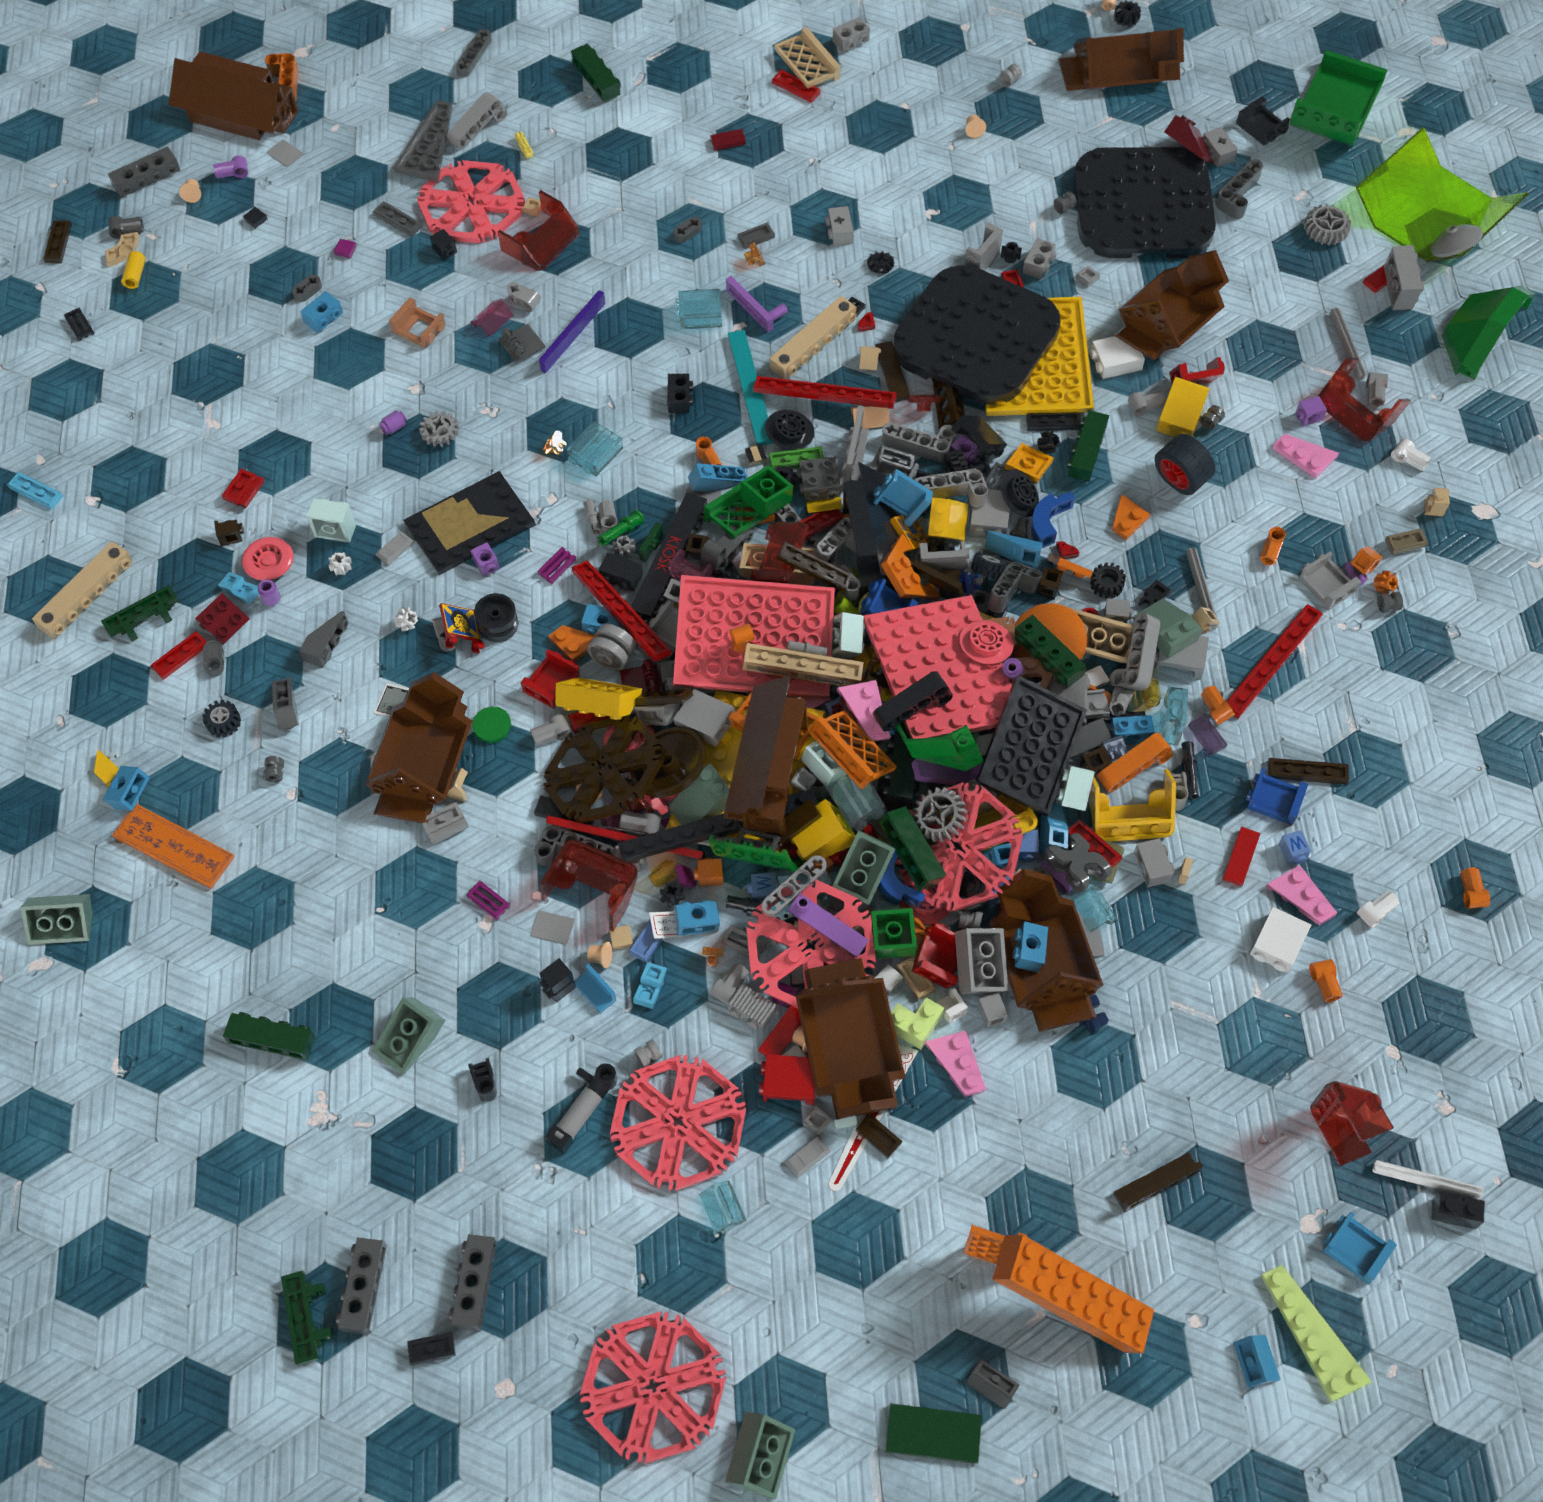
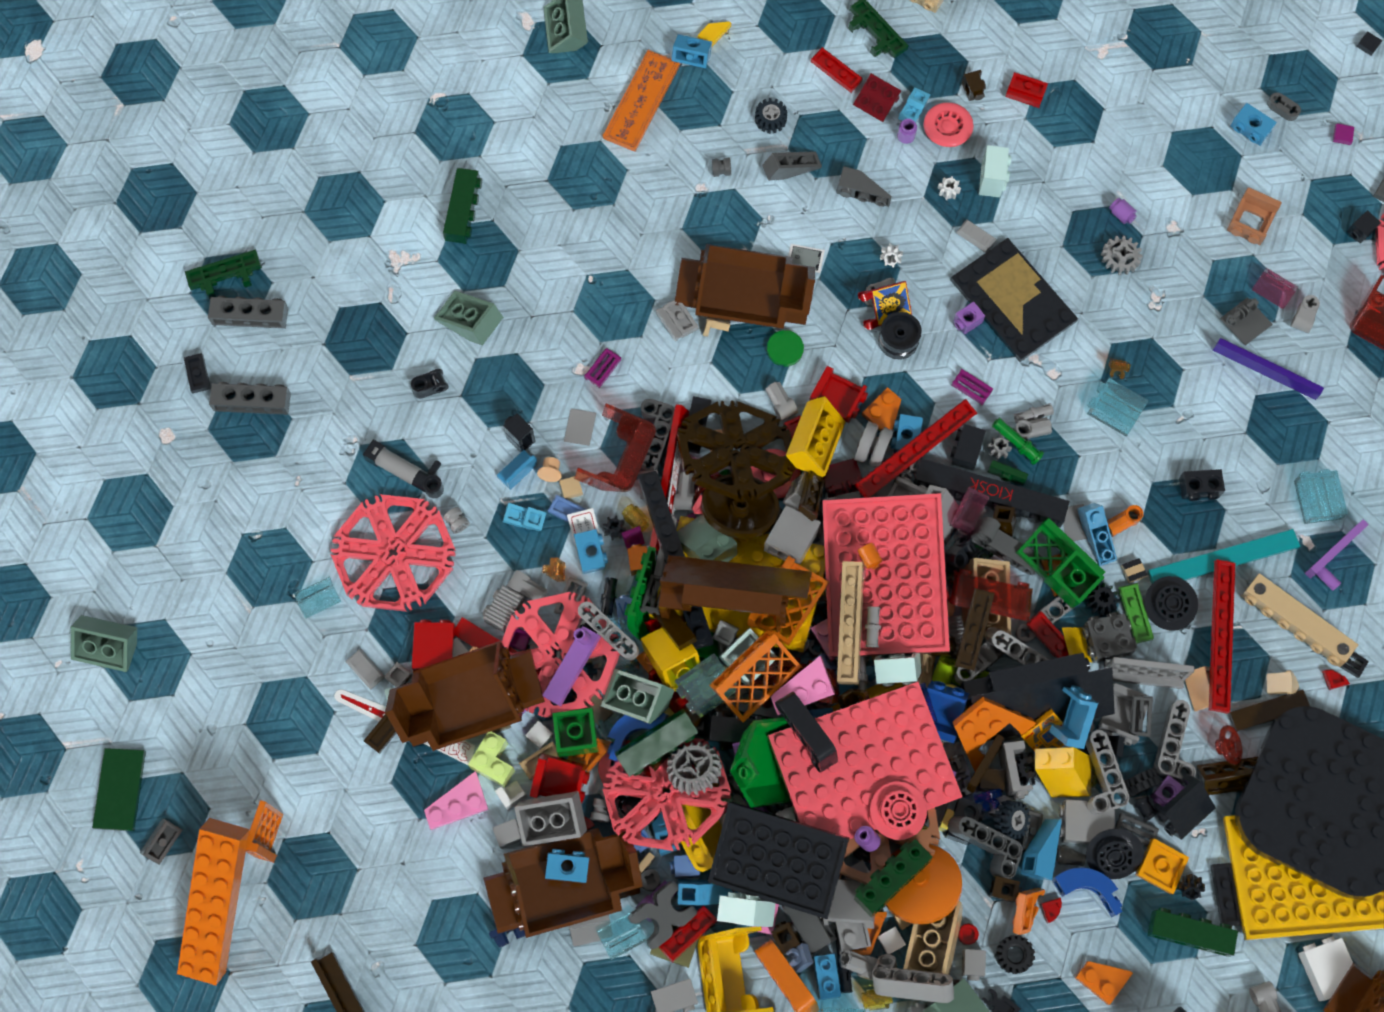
camera: 85 degrees right, 10 degrees up
dark grey piece [203,640,224,677] -> none
coral plate [580,1311,726,1464] -> none

